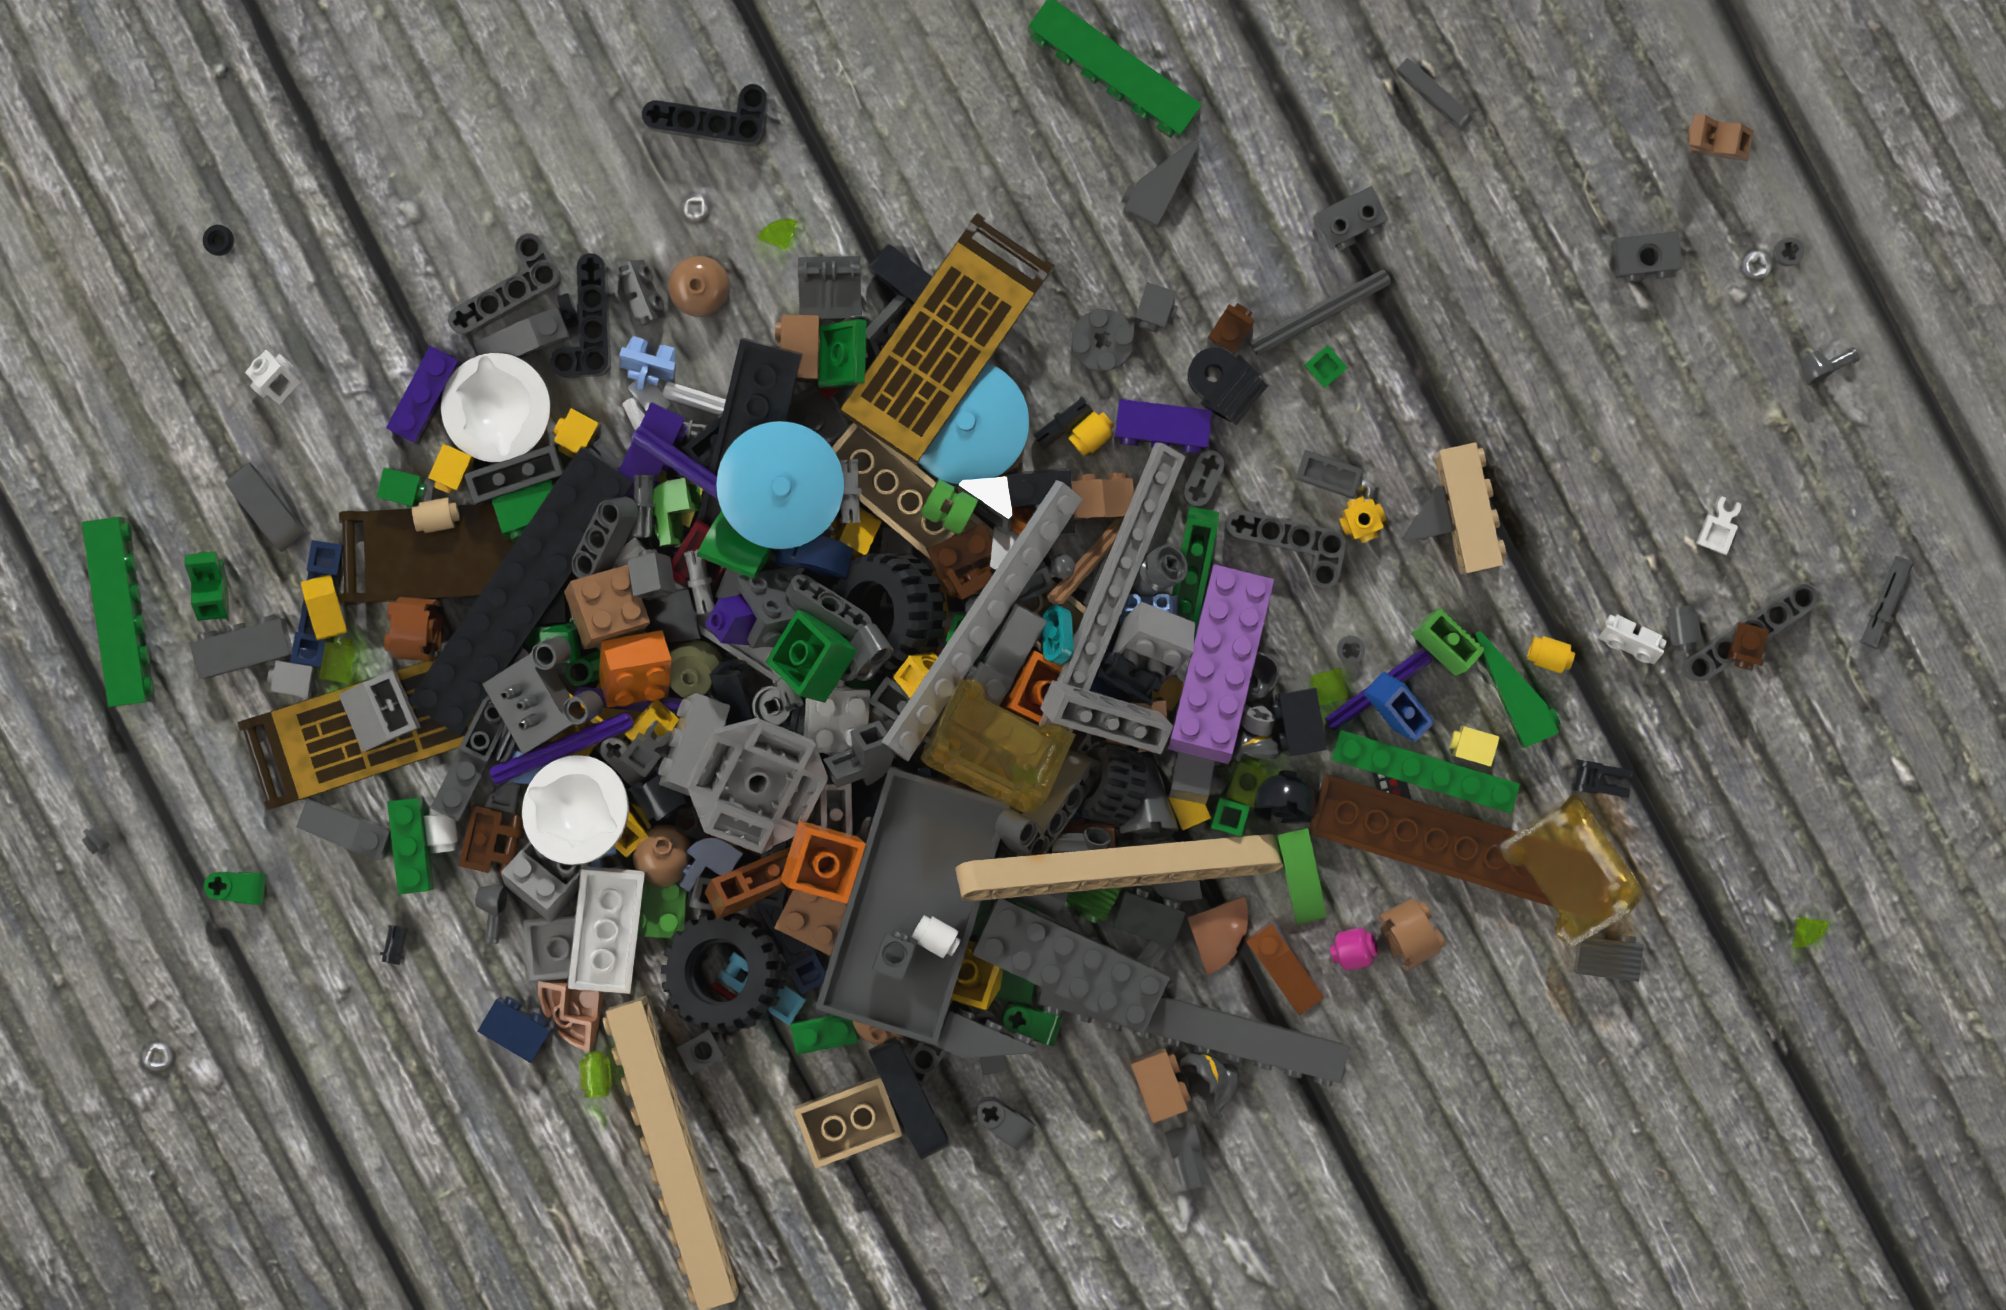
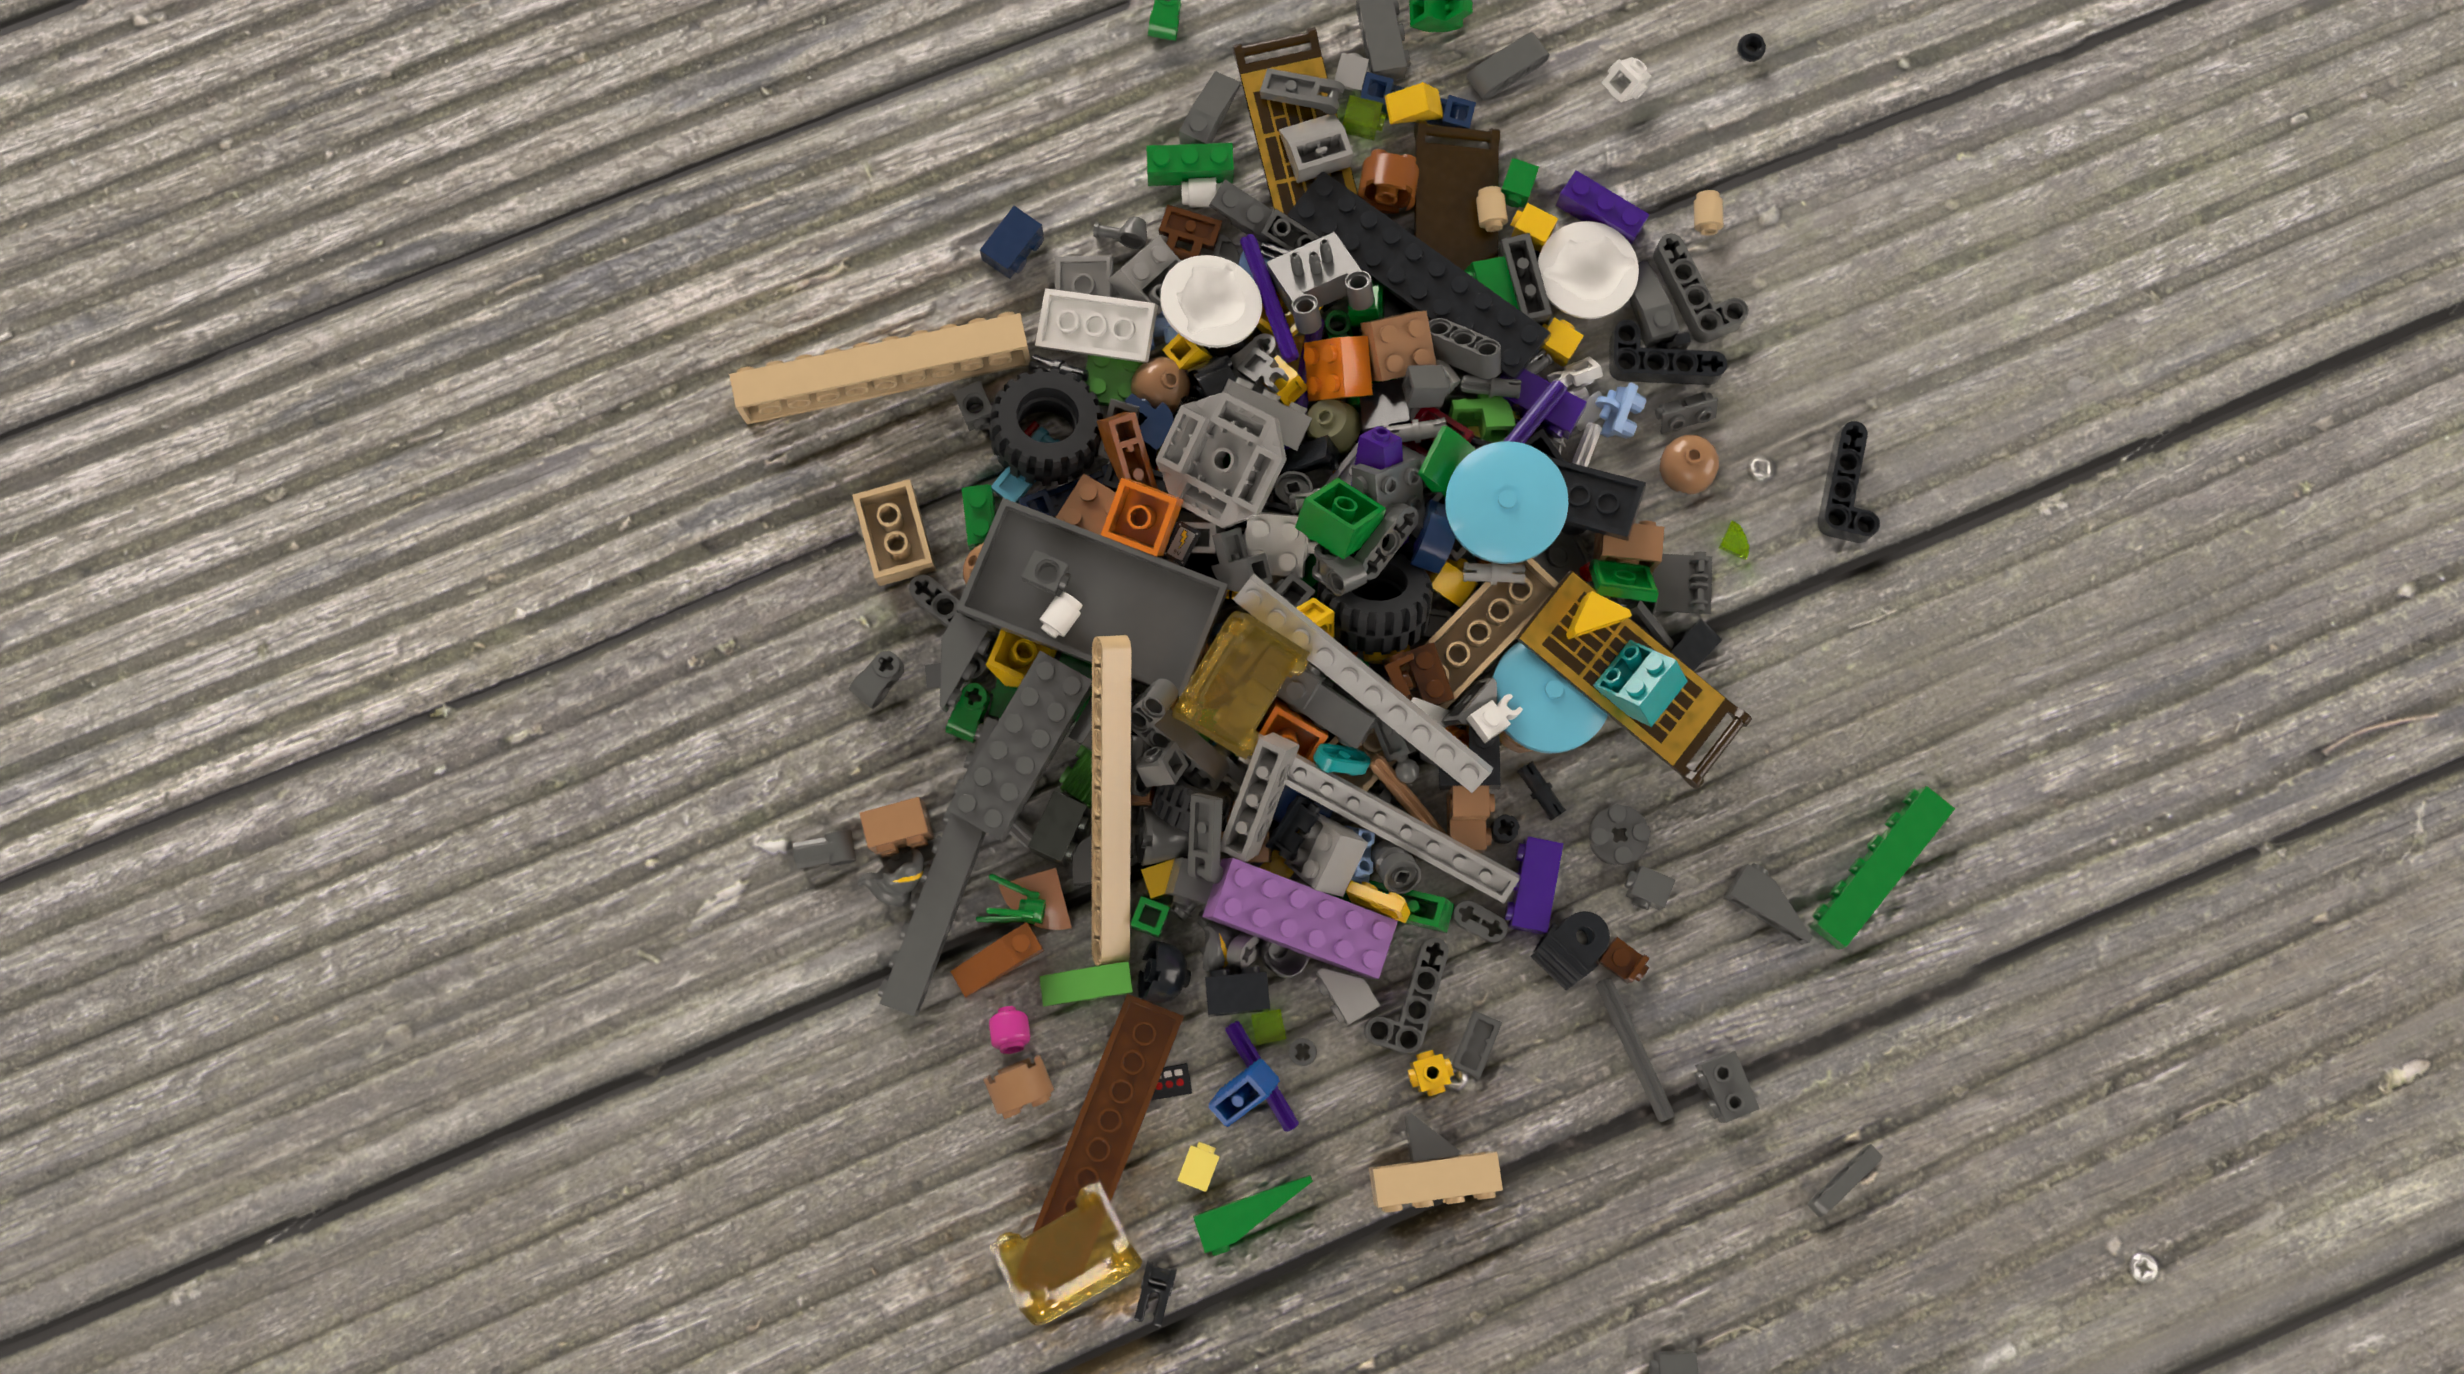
camera: 95 degrees right, 10 degrees down
black pin [380,925,408,965] -> none
nougat brick [538,980,604,1052] -> none
clear neon green brick [578,1051,612,1098] -> none
black beam [868,1037,950,1160] -> none
bright green wheel [920,479,978,535] -> none
yellow brick [1068,411,1115,457] -> none
clear neon green brick [1224,758,1269,808] -> none
green plate [1303,345,1348,389] -> none
green brick [1329,730,1520,814] -> none
bright green brick [1411,608,1484,676] -> none
yellow brick [1526,636,1575,674] -> none
dark grey brick [1574,930,1644,982] -> none
white hinge [1598,614,1666,664] -> none
none -> green plant [976,874,1046,924]
none -> black pin [1029,354,1089,383]
none -> dark grey brick [1136,741,1189,787]
none -> sticker [1164,521,1201,566]
none -> dark grey plate [1188,793,1223,884]
none -> dark grey plate [1260,68,1345,115]
none -> light grey slope [1314,968,1380,1025]
none -> yellow plate [1346,880,1410,924]
none -> white plate [1466,694,1523,743]
none -> black bush [1490,814,1520,844]
none -> white plate [1547,357,1603,387]
none -> yellow slope [1566,591,1632,640]
none -> teal slope [1594,640,1688,727]
none -> tan brick [1694,190,1724,236]

